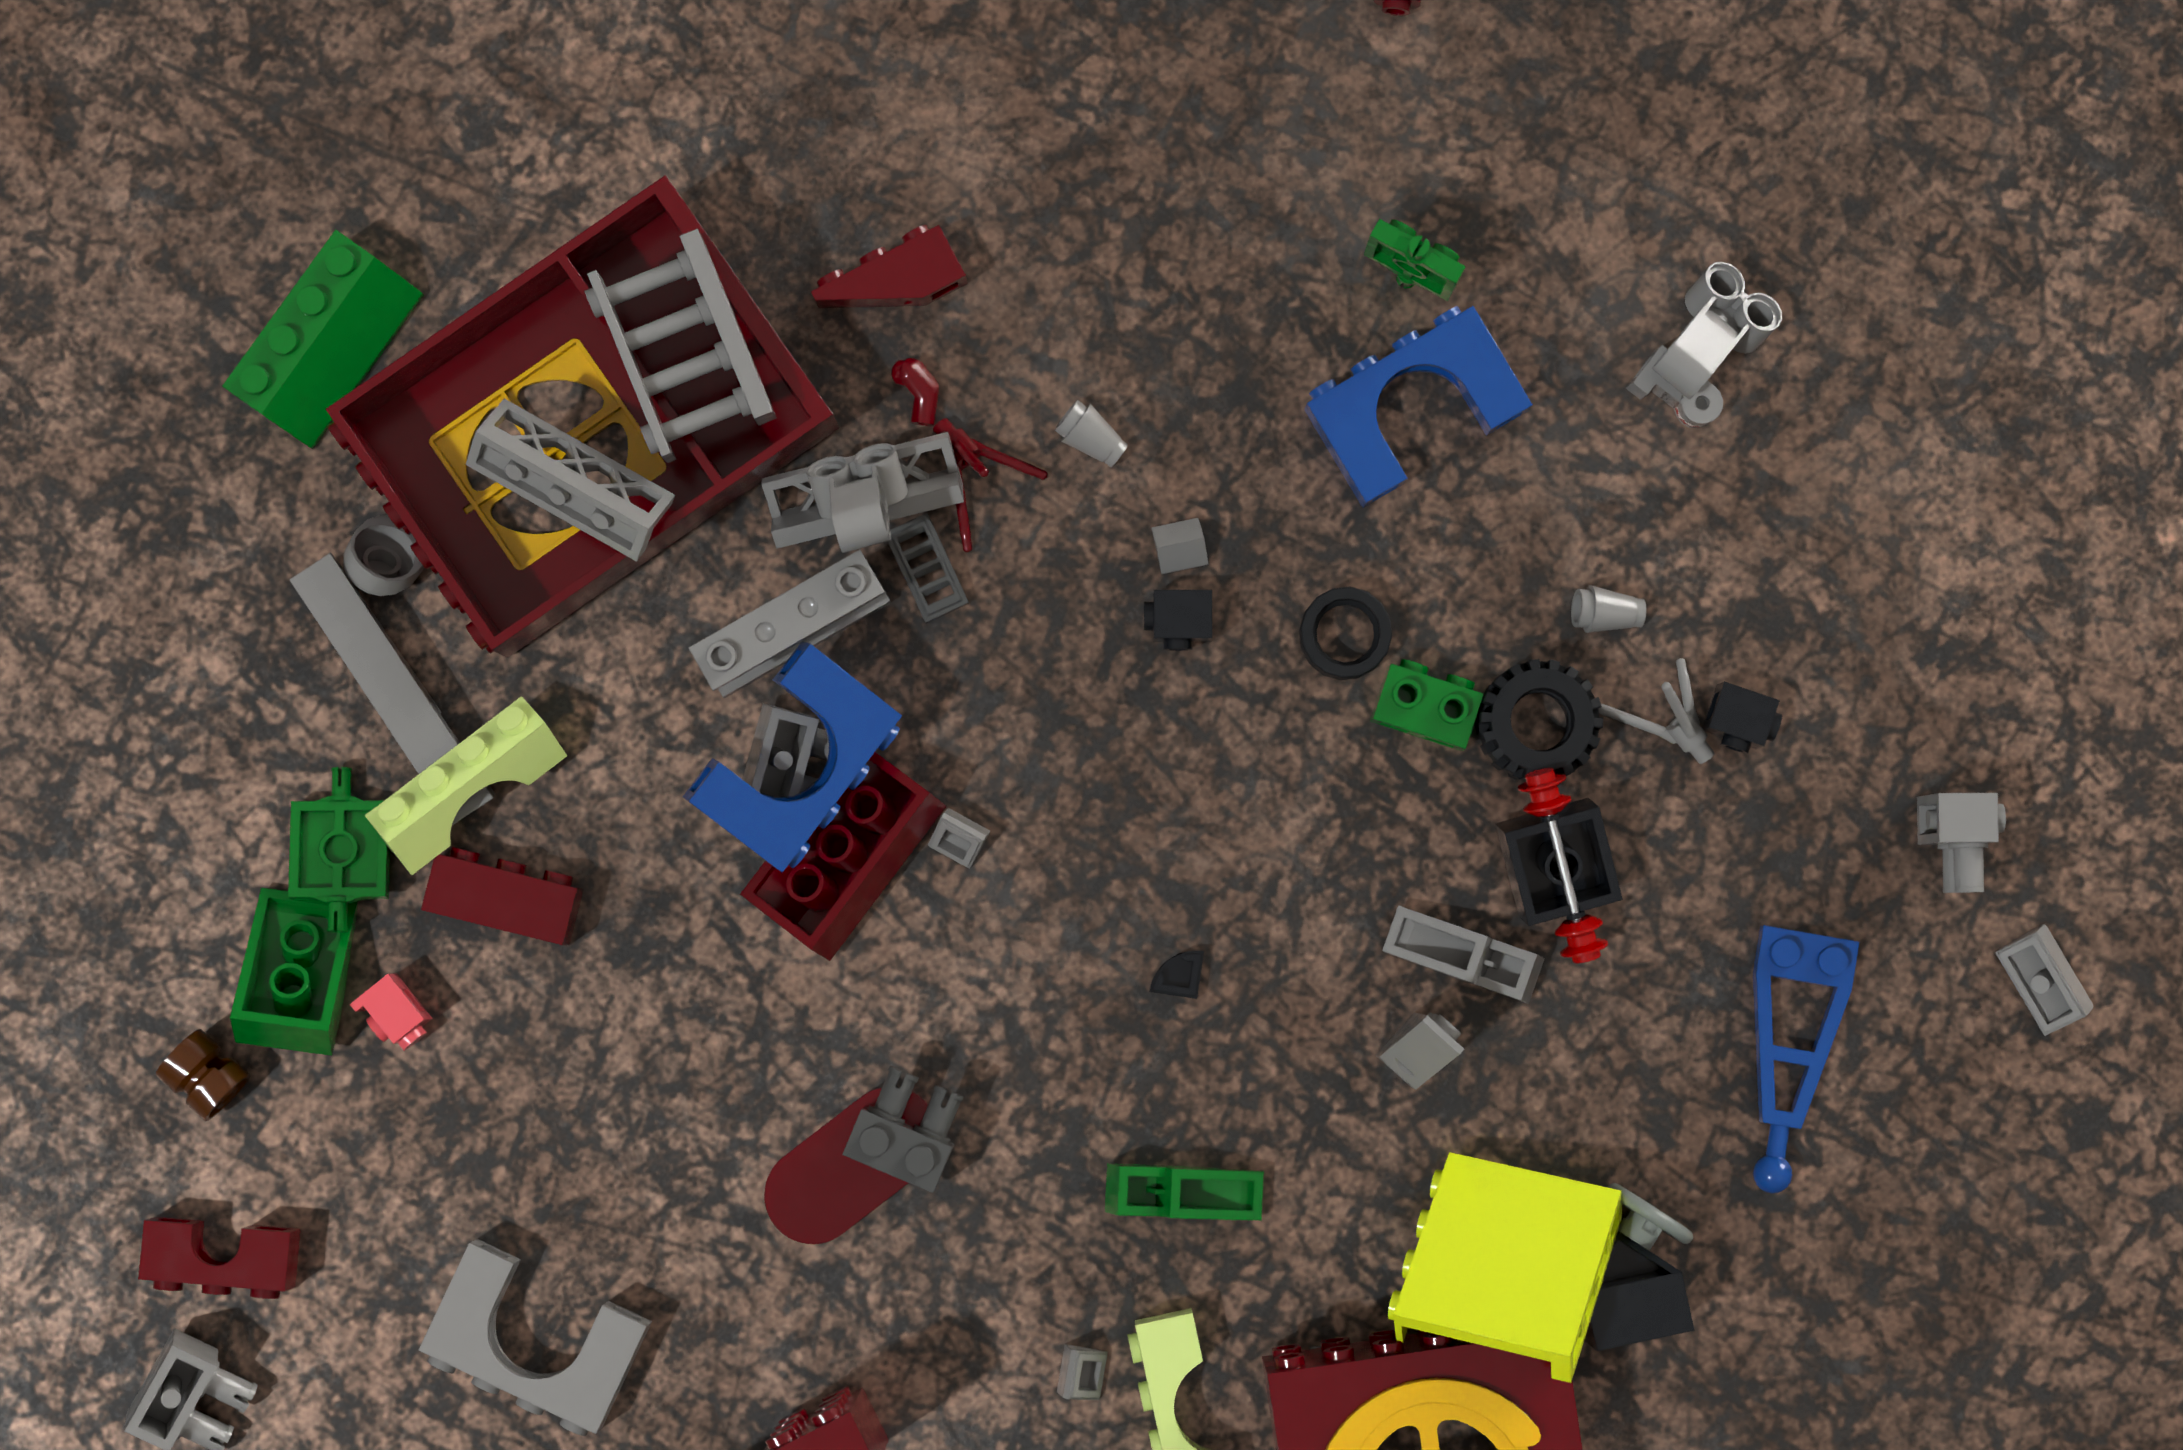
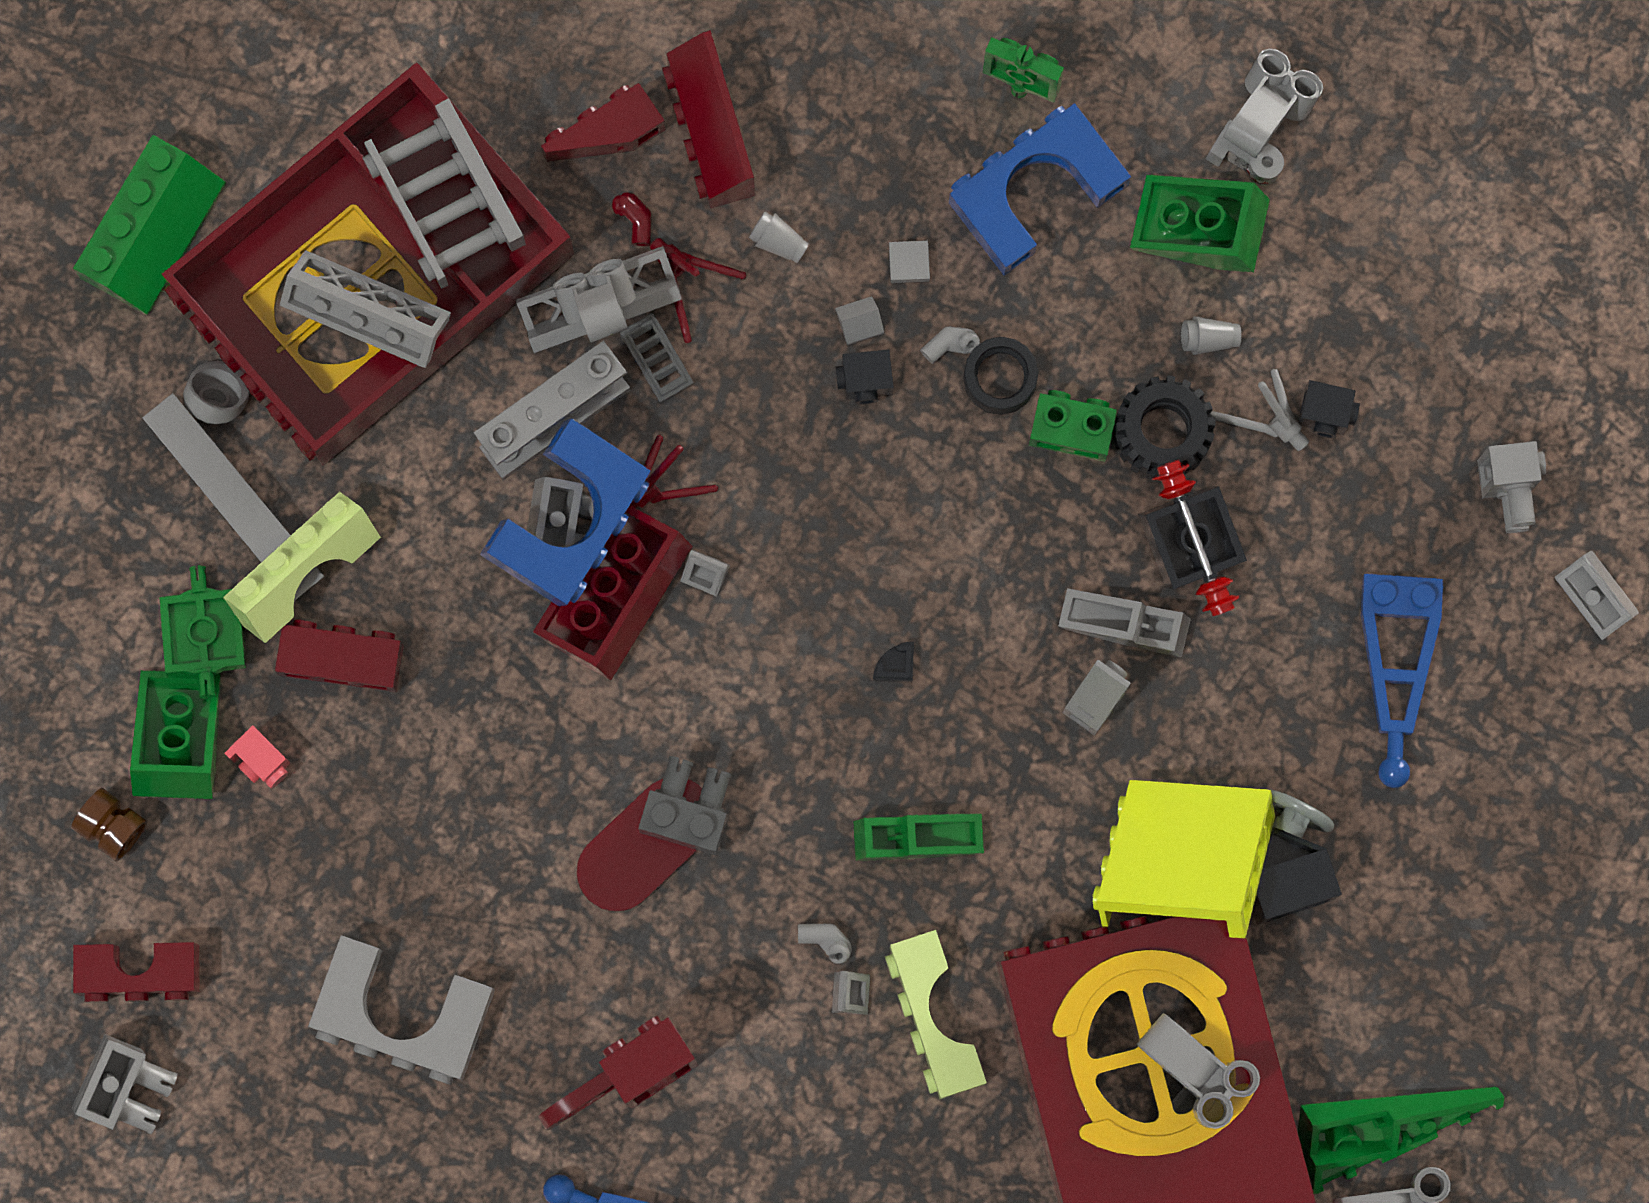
camera: 10 degrees left, 5 degrees down
none -> dark red plant [630,435,718,509]
none -> dark red slope [662,30,755,209]
none -> light grey arm [798,924,852,964]
none -> light grey tile [889,241,930,283]
none -> light grey arm [920,326,980,364]
none -> green slope [1130,175,1270,273]

